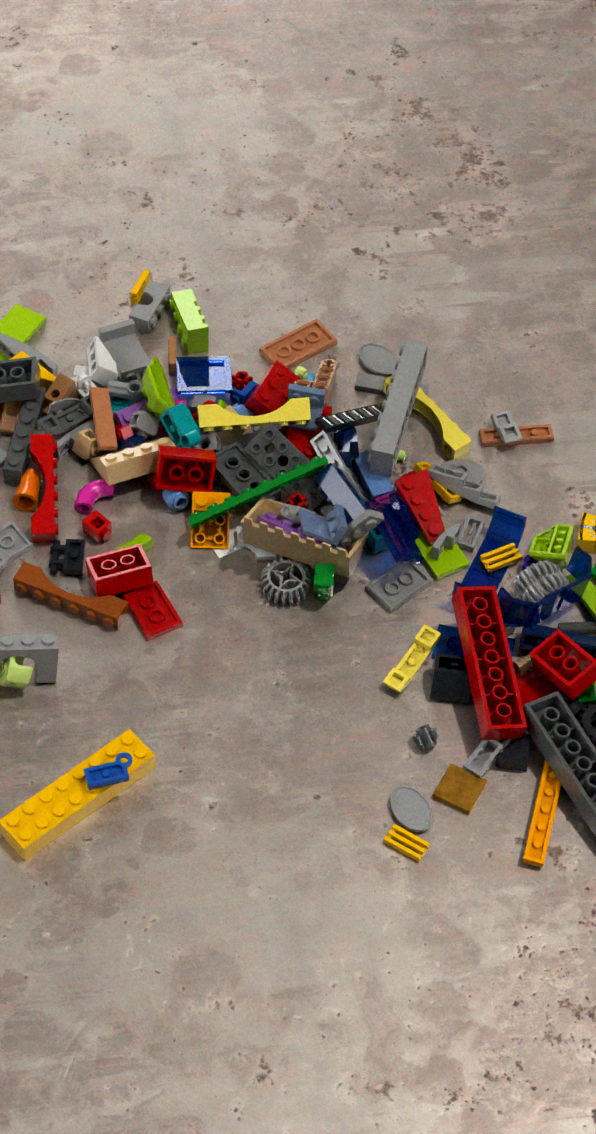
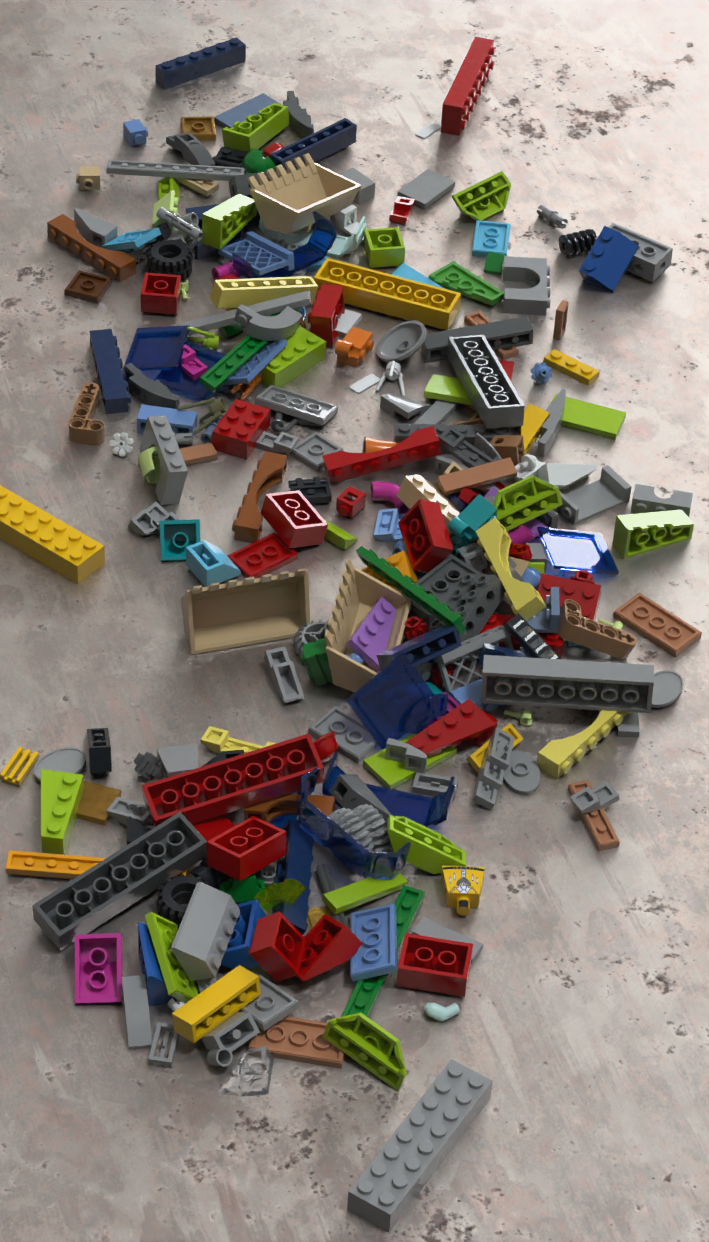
camera: 80 degrees right, 10 degrees down
blue hinge [83,752,132,790] -> none
yellow tile [130,269,150,306] -> none
medium nougat tile [168,337,176,376] -> none
light grey hinge [280,503,316,525] -> none
sand blue bracket [298,504,348,546] -> none
light grey plate [338,509,384,548] -> none
yellow tile [480,542,523,573] -> none
none -> lime wedge [41,769,84,855]
none -> black slope [87,728,112,775]
none -> light grey slope [128,502,180,536]
none -> light grey torso [157,744,198,778]
none -> teal slope [159,519,200,561]
none -> tan piece [181,568,310,655]
none -> medium azure slope [186,540,241,587]
none -> light grey slope [264,647,304,703]
none -> red helmet [313,731,338,763]
none -> dark grey slope [329,774,392,826]
none -> light blue slope [373,508,406,543]

